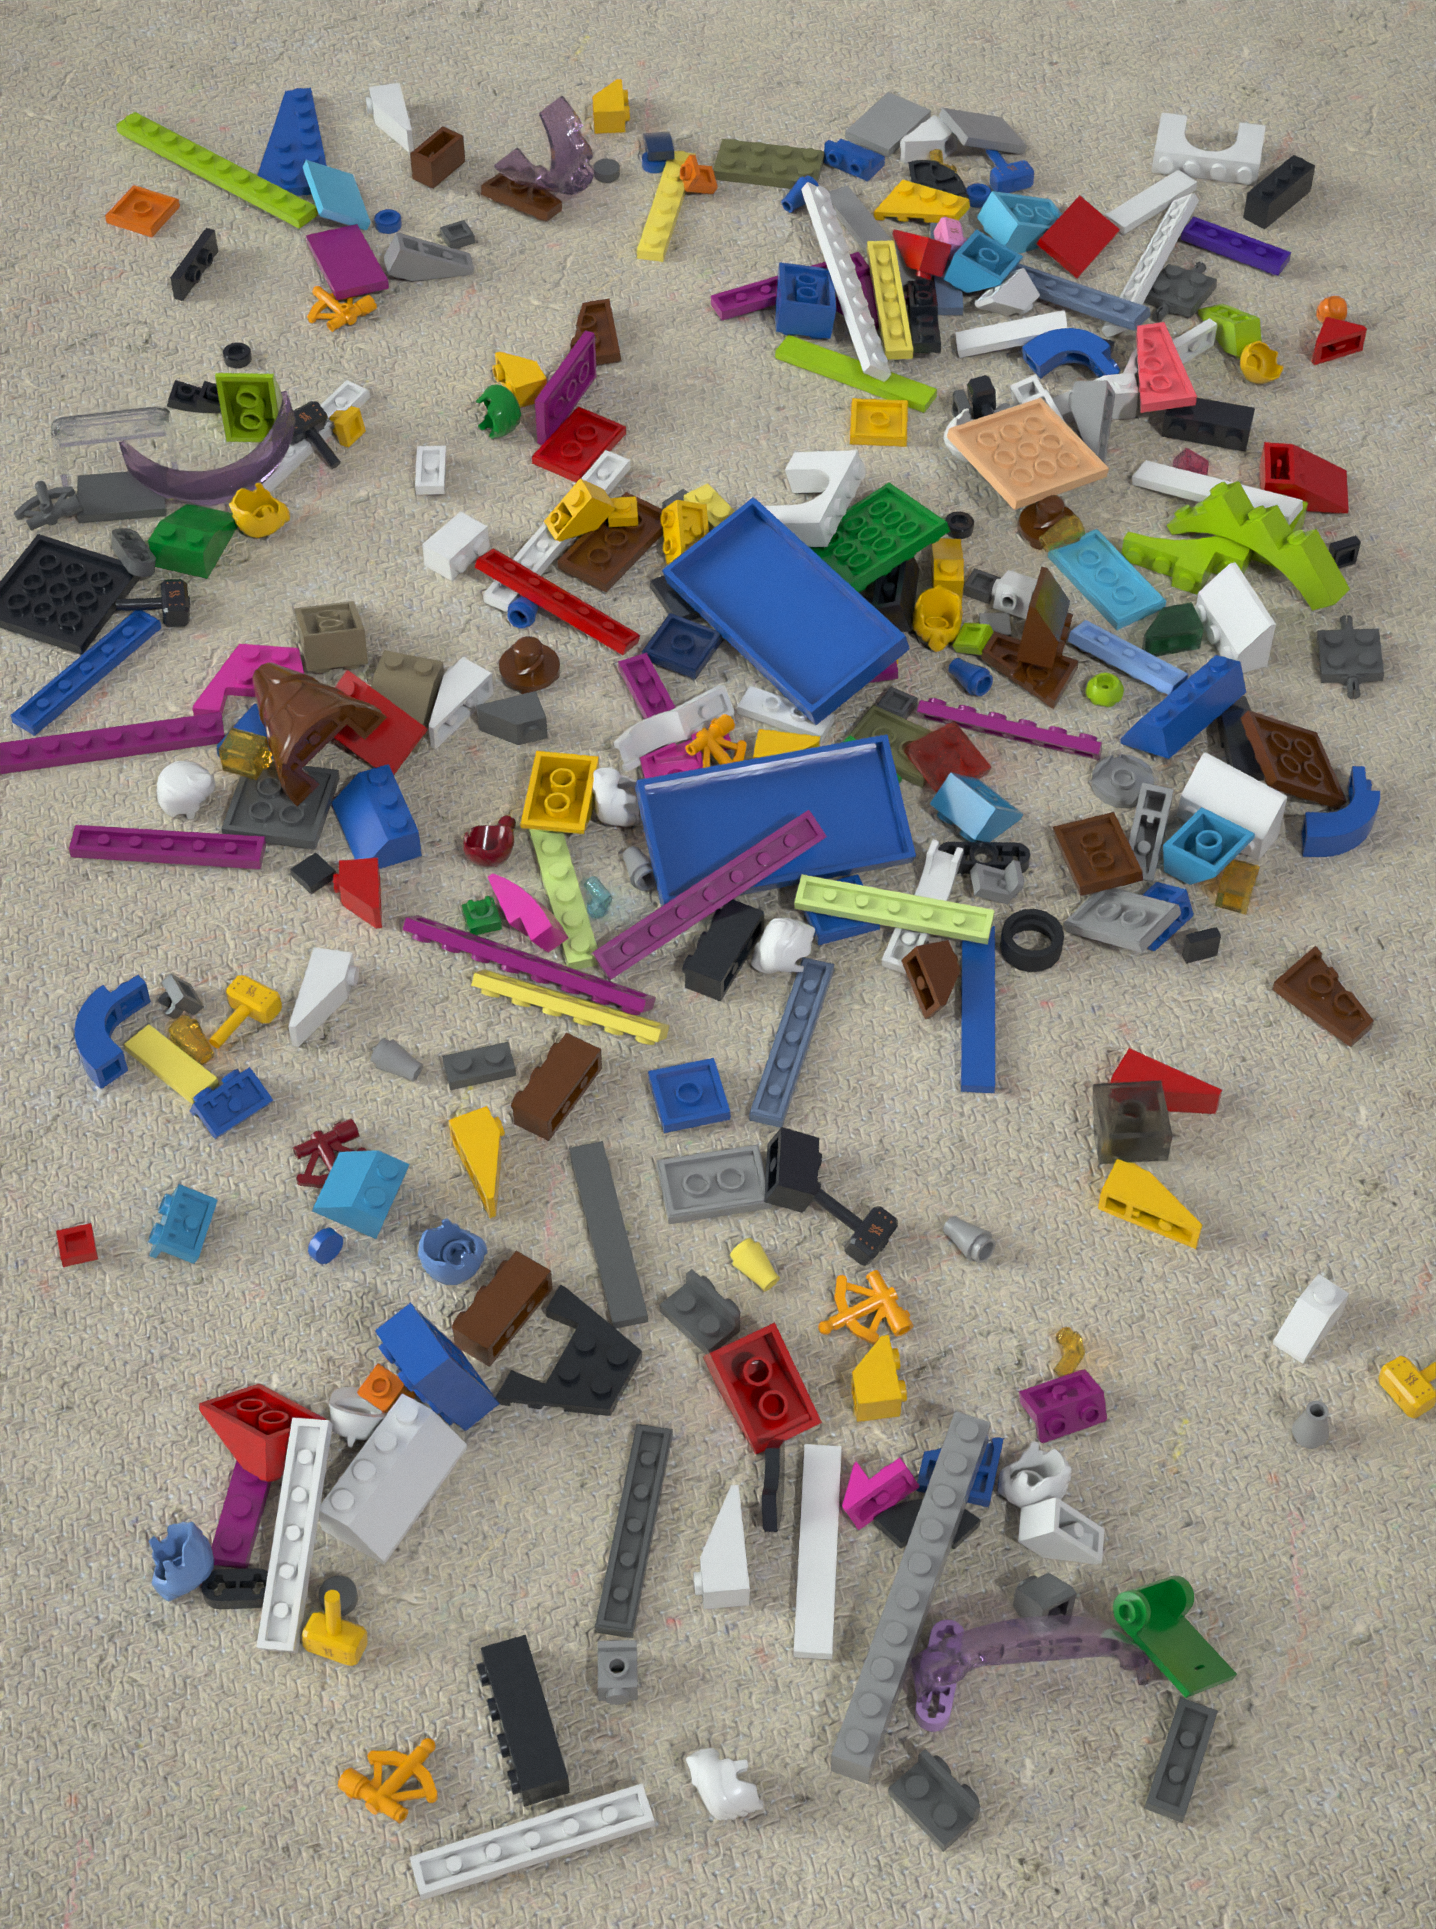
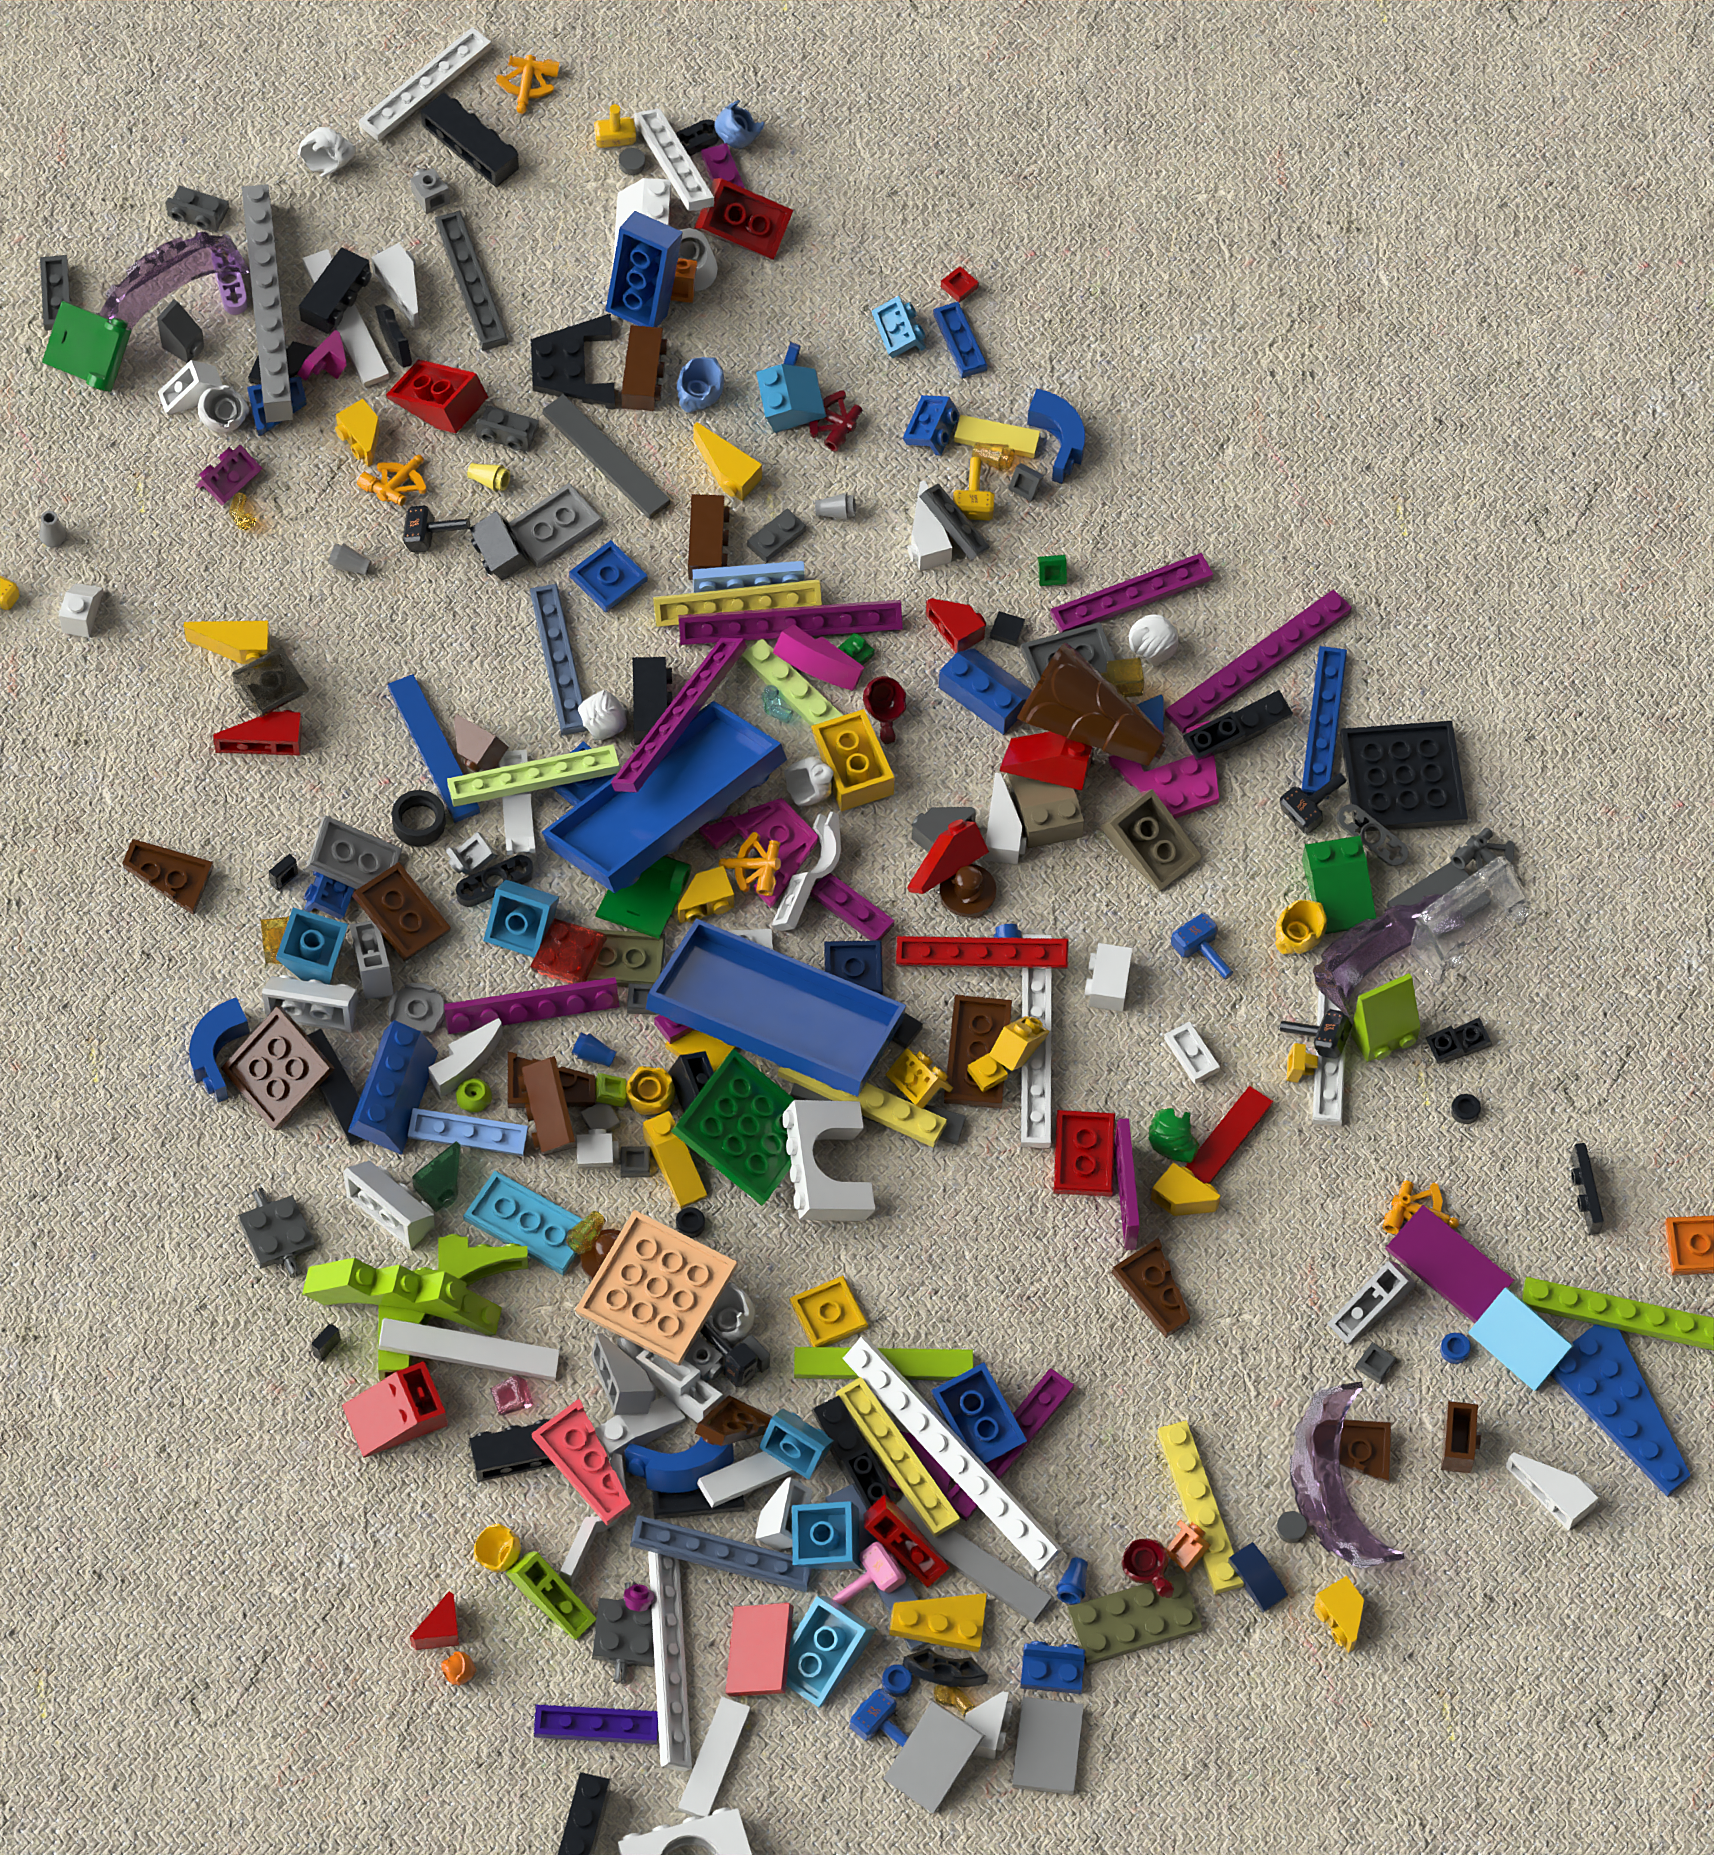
camera: 150 degrees right, 10 degrees up
none -> black brick [299,247,372,334]
none -> white slope [428,1018,503,1098]
none -> magenta plate [623,1584,654,1611]
none -> light blue plate [693,561,804,593]
none -> reddish brown wing [695,1395,773,1446]
none -> dark azure slope [759,1408,834,1480]
none -> red slope [907,819,989,894]
none -> dark grey tile [919,484,990,560]
none -> blue tile [933,301,988,378]
none -> green tile [1038,555,1067,586]
none -> dark red hair [1121,1539,1174,1598]
none -> blue piece [1171,913,1233,980]
none -> black slope [1183,690,1293,761]
none -> red tile [1185,1086,1273,1184]

